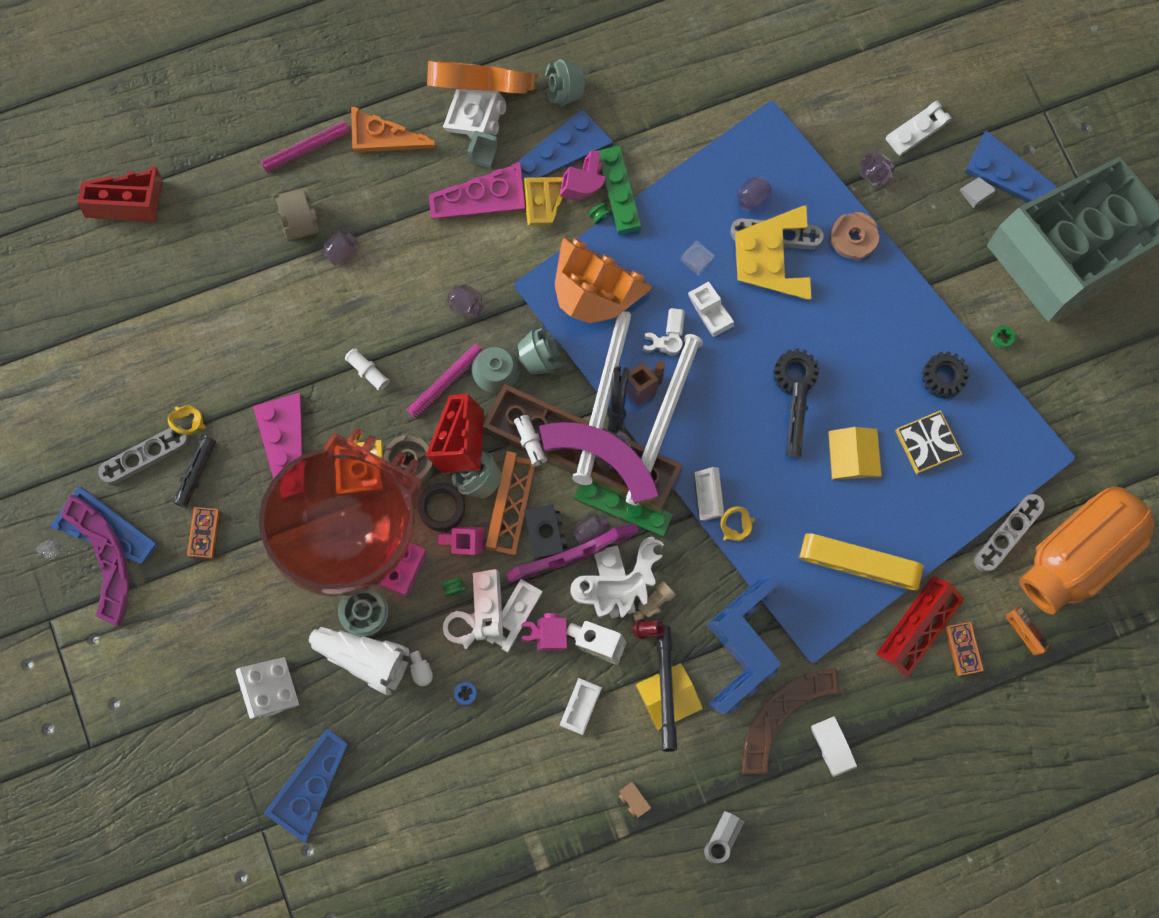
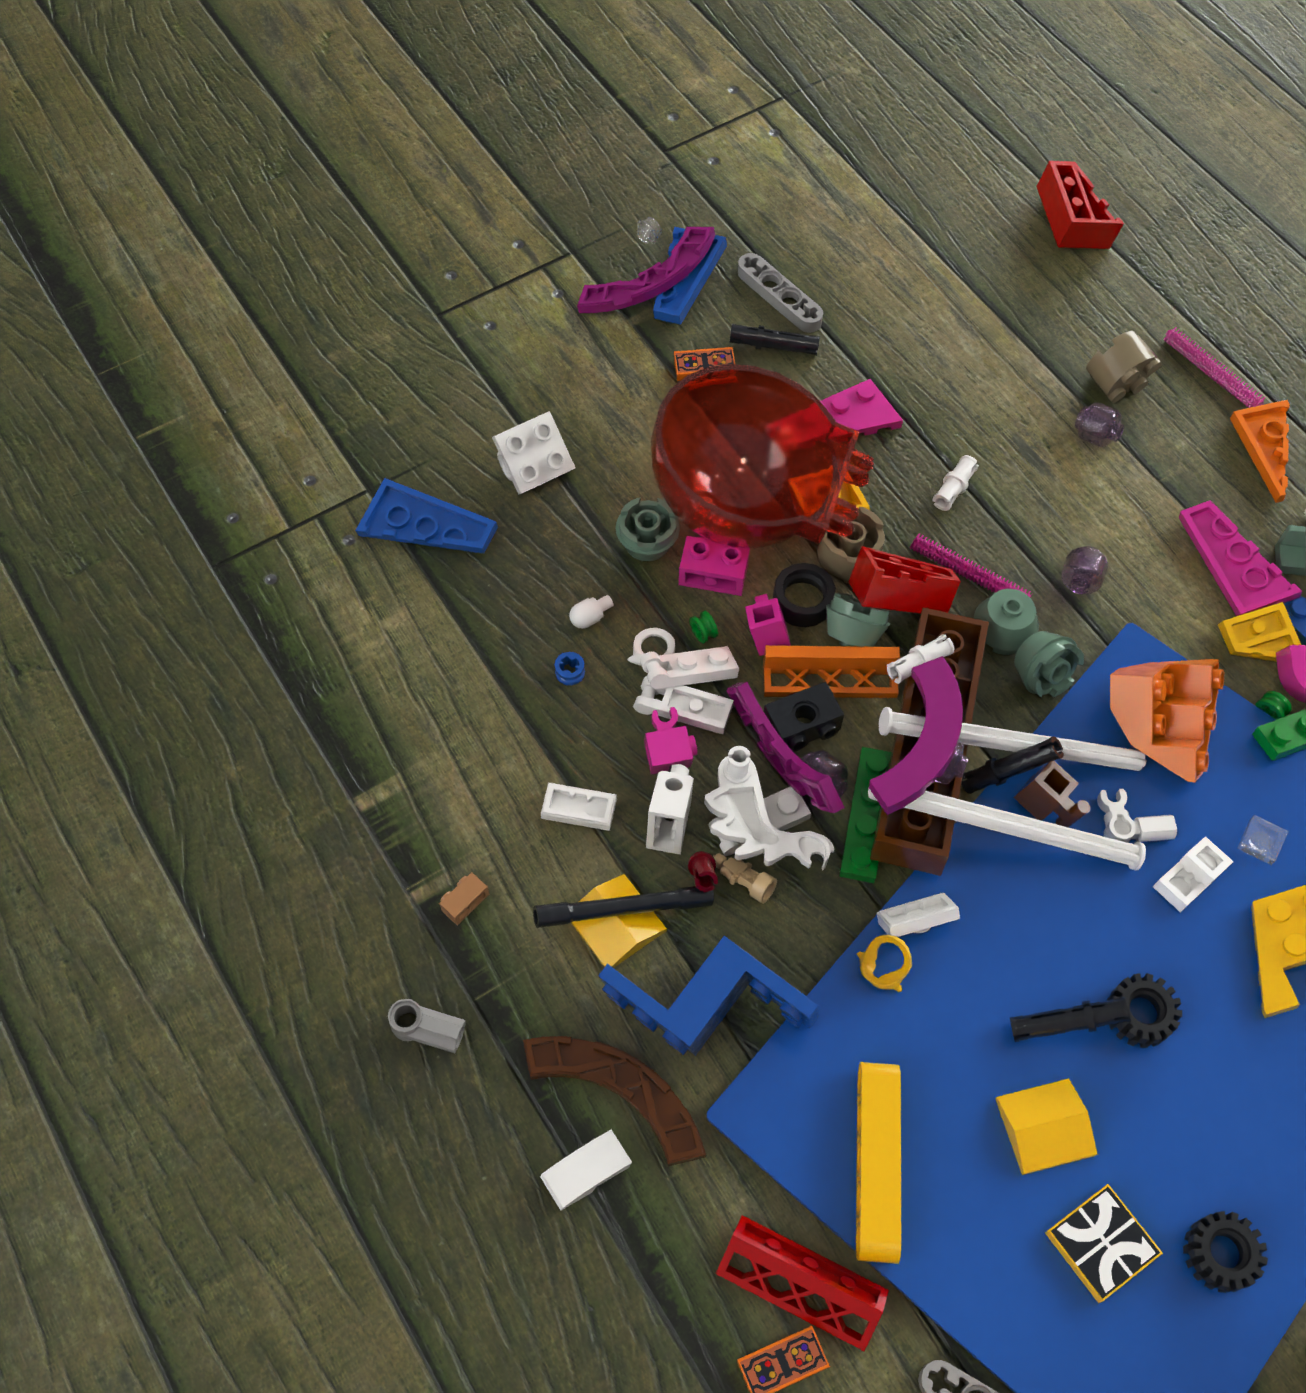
camera: 80 degrees right, 15 degrees down
yellow piece [168,405,206,435] -> none
white cone [309,627,409,695] -> none

